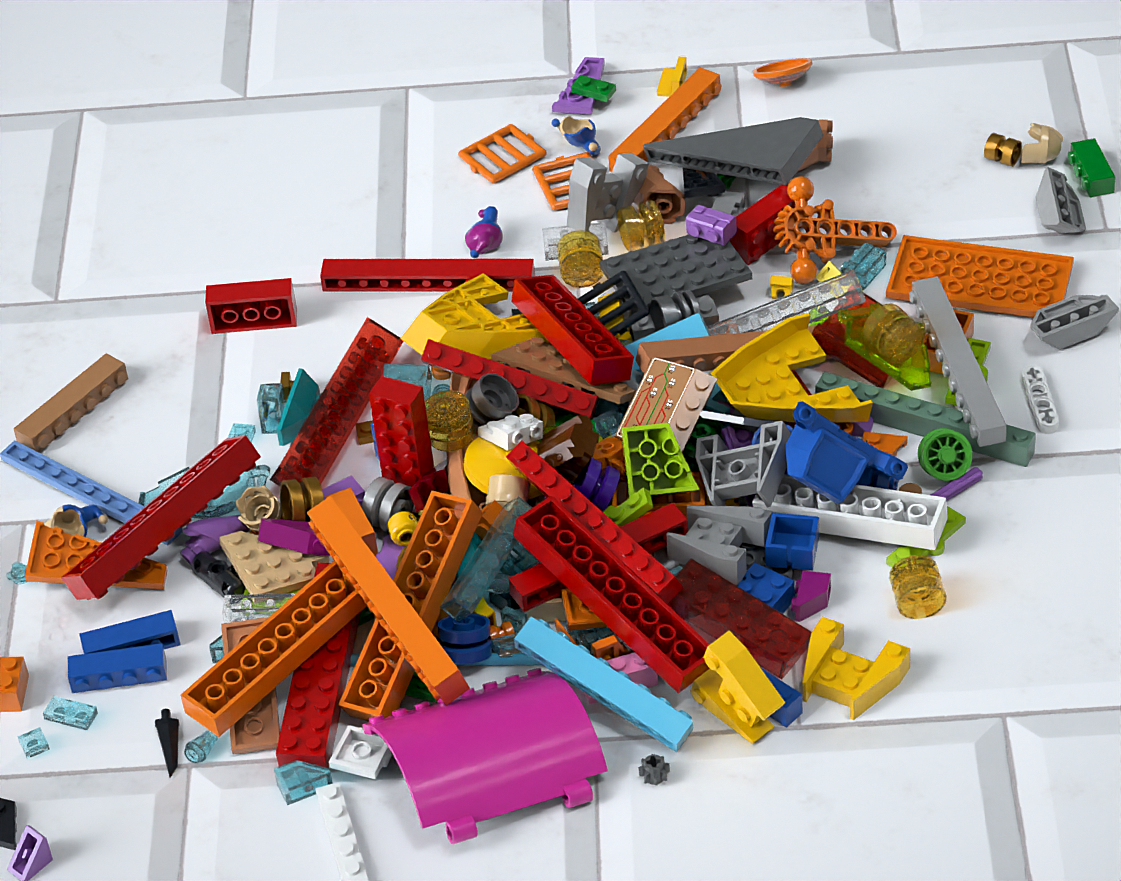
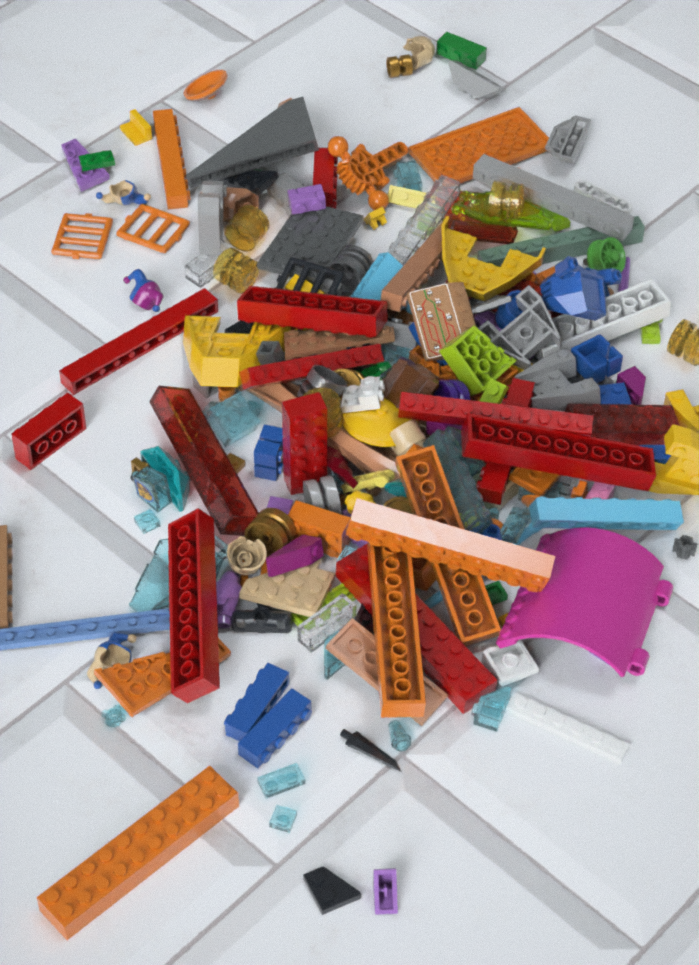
camera: 50 degrees left, 5 degrees up
none -> dark grey brick [256,341,285,365]

